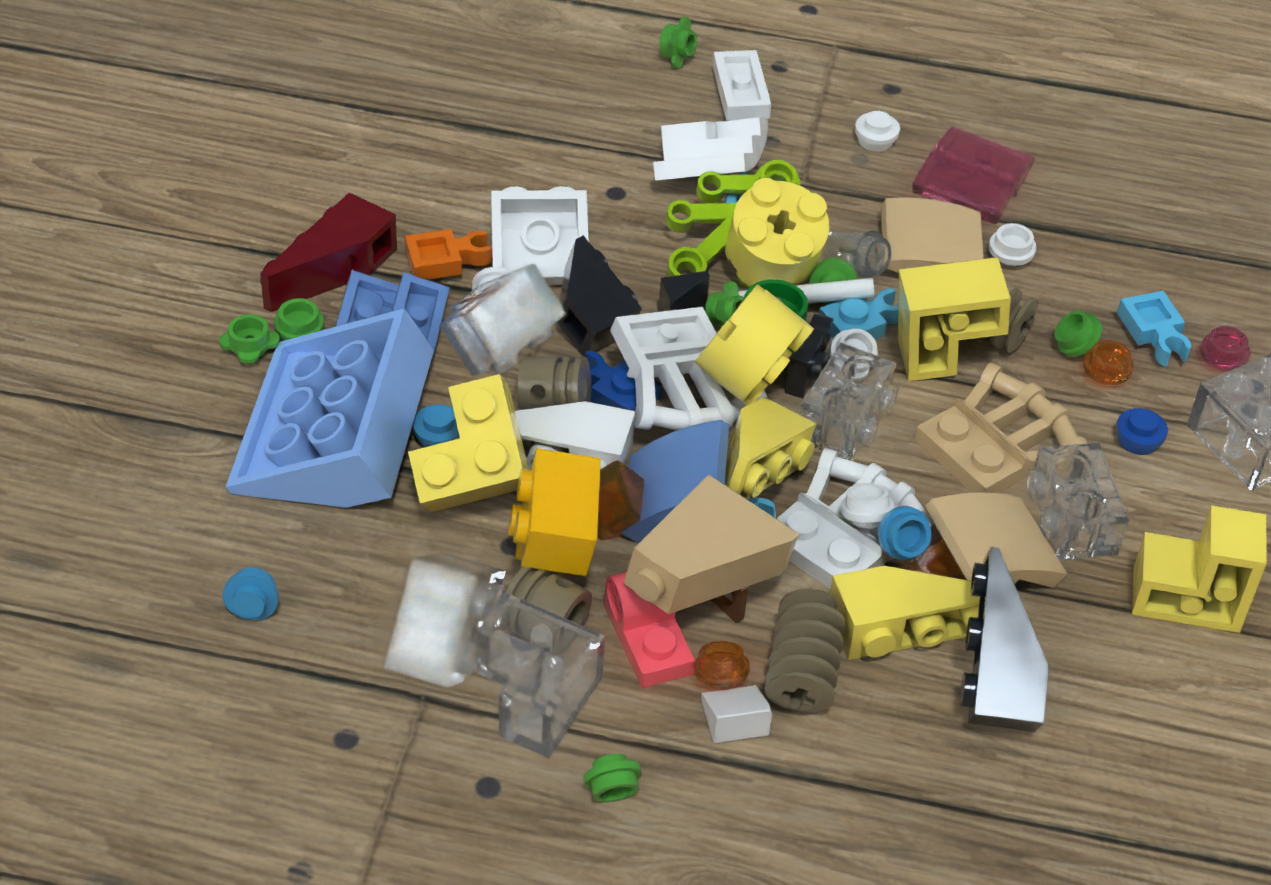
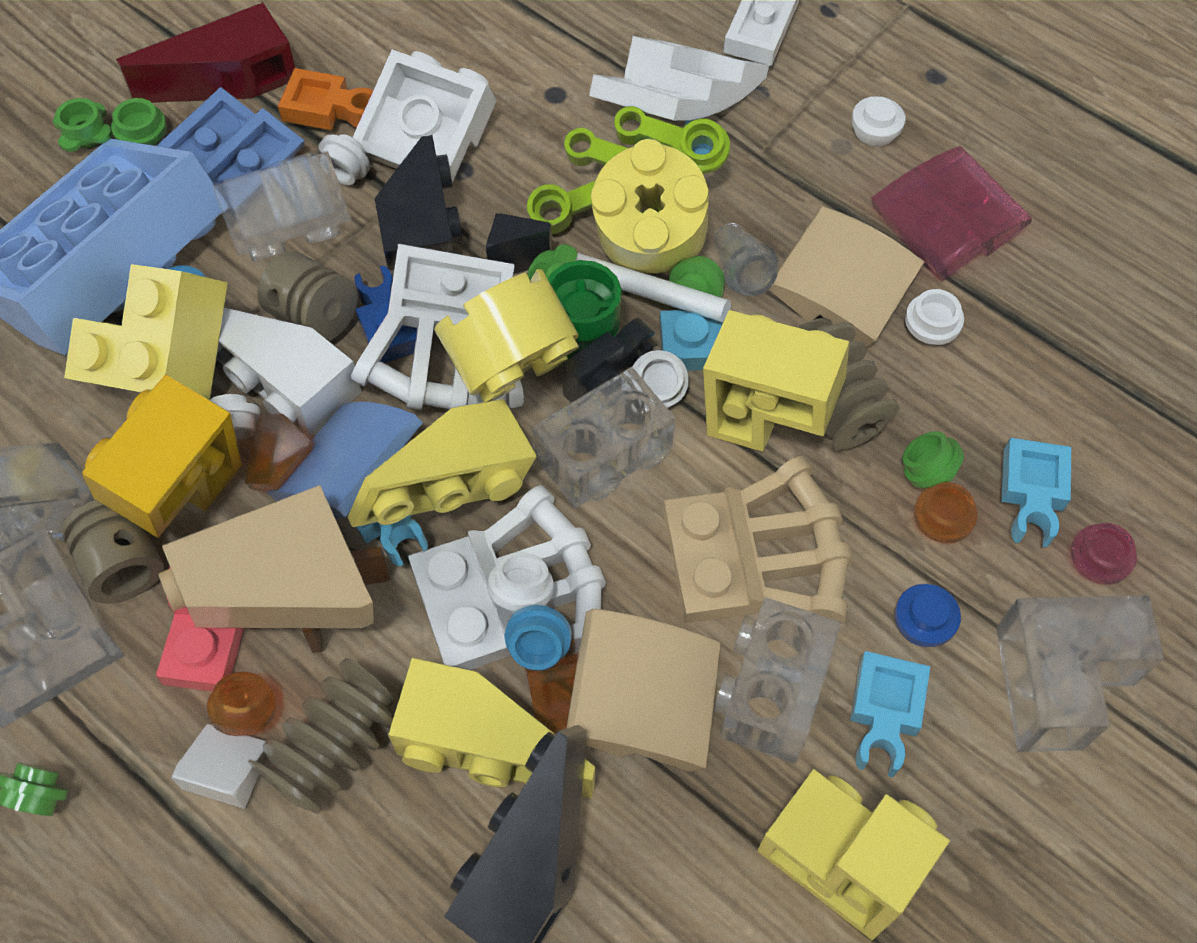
camera: 30 degrees right, 15 degrees up
none -> medium azure plate [850,651,930,777]

